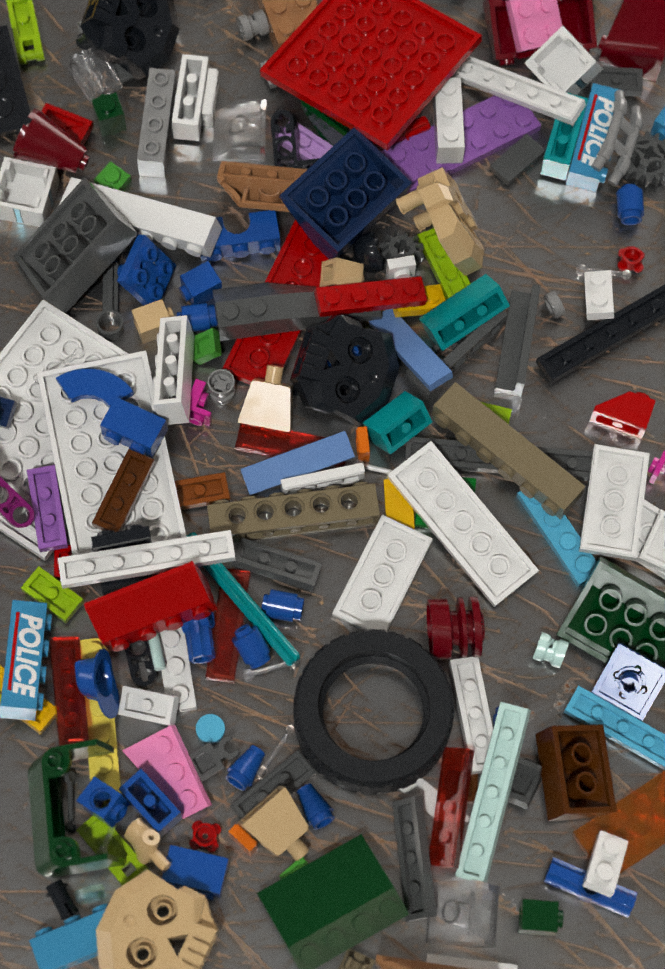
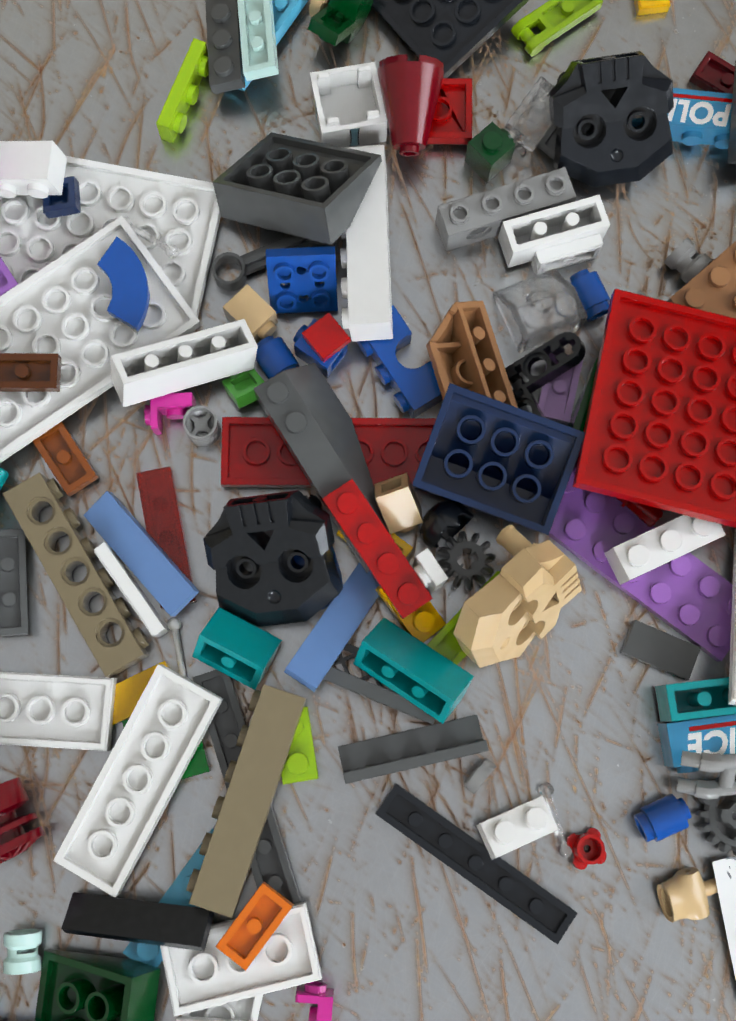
camera: 65 degrees right, 10 degrees up
bright green plate [94,161,132,191] -> none
blue brick [100,397,168,458] -> none
torso [238,365,293,432] -> none
orange tile [355,426,370,462] -> none
red slope [590,391,656,439] -> none
none -> black tile [61,892,214,951]
none -> orange plate [215,881,293,971]
none -> red tile [302,312,351,363]
none -> blue brick [566,269,610,322]

